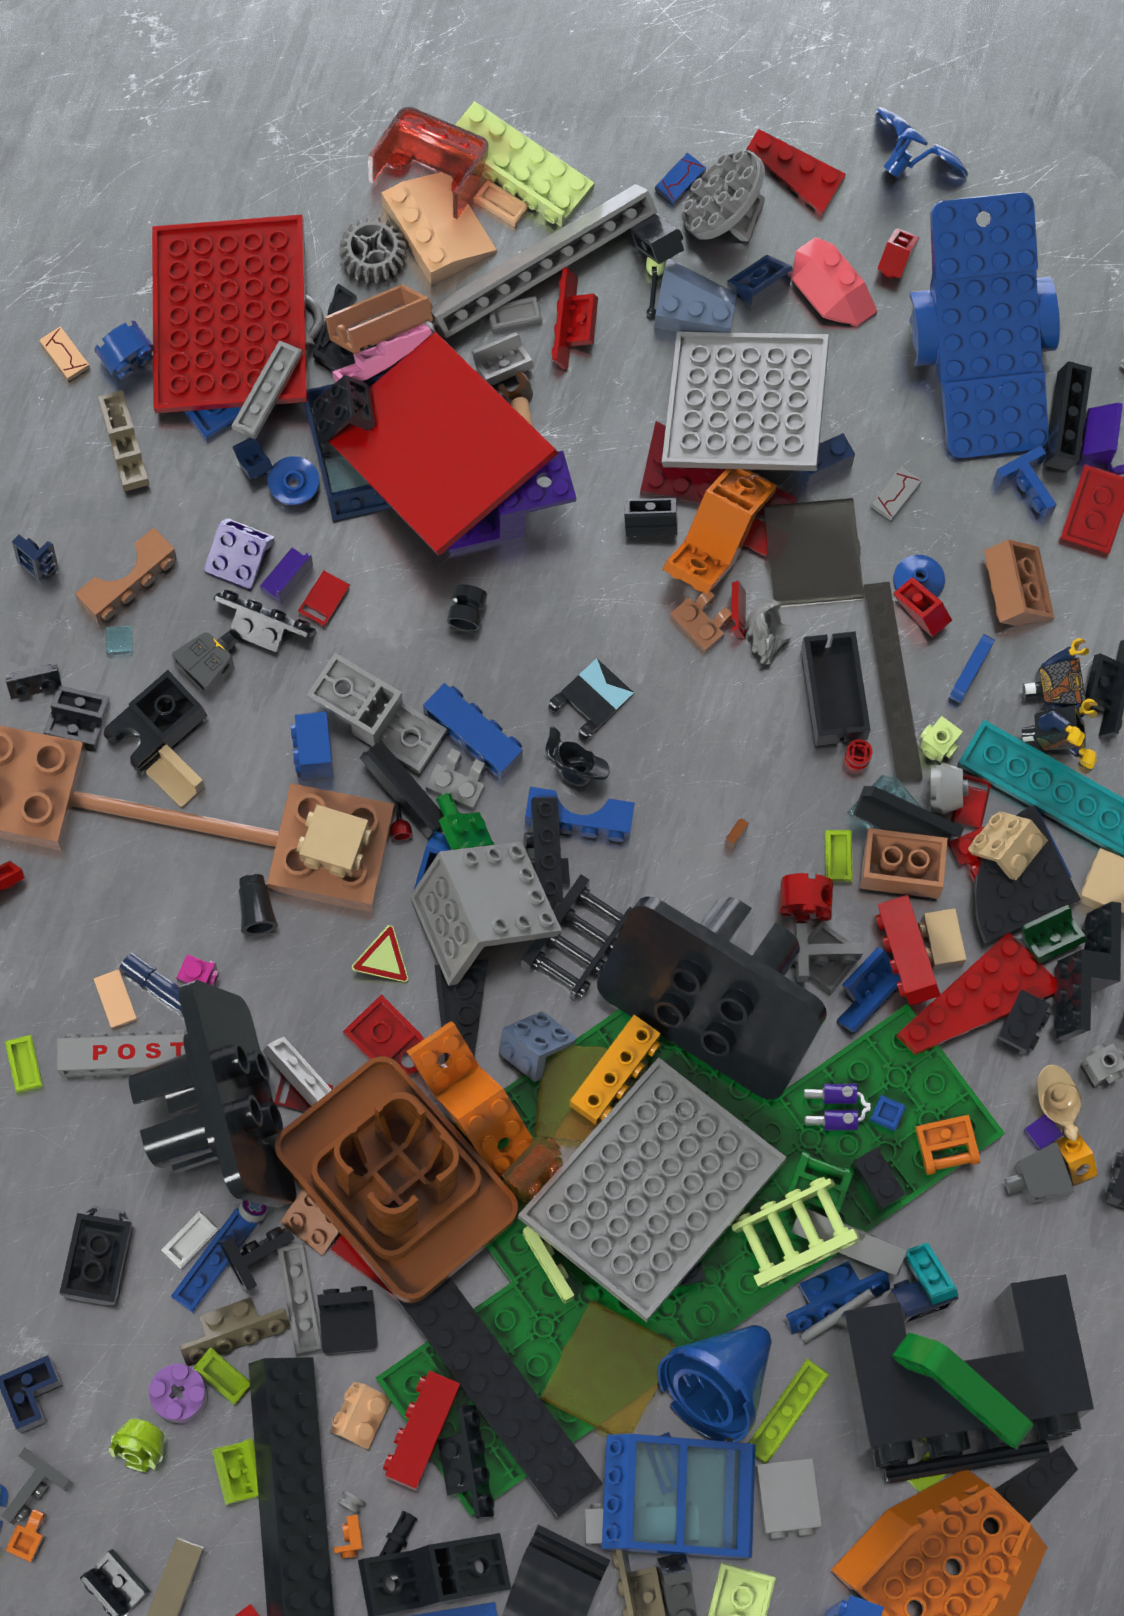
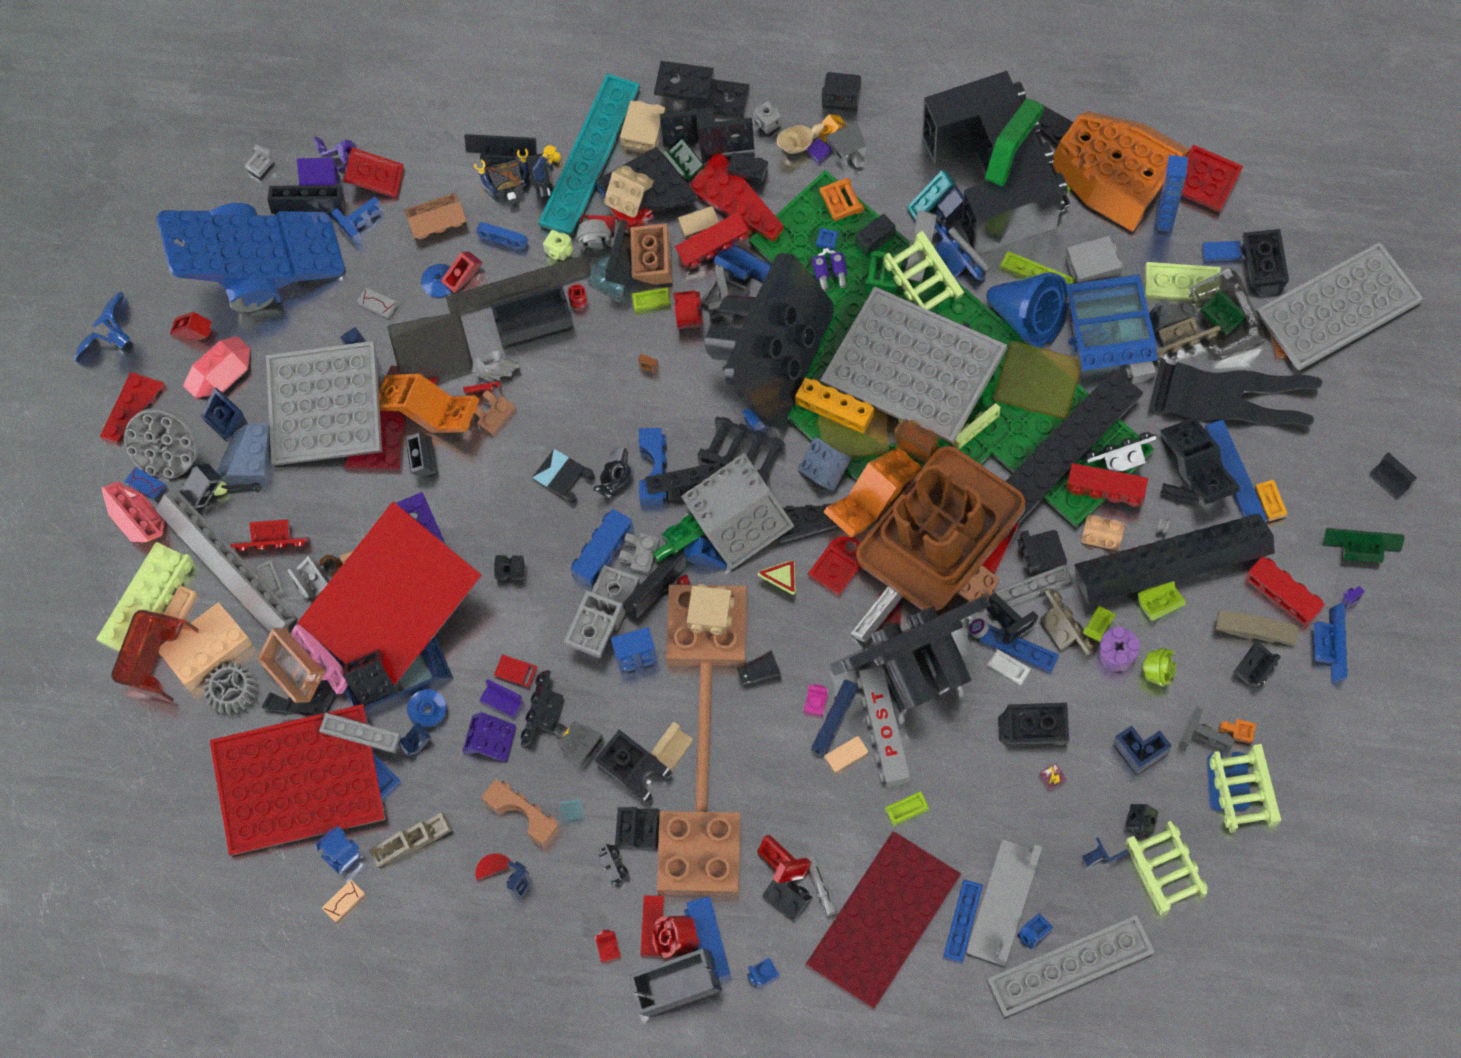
camera: 90 degrees left, 5 degrees down
orange bracket [334,1514,364,1559] -> none
none -> coral wedge [102,481,165,542]
none -> red tile [475,853,512,881]
none -> tile [1039,763,1067,791]

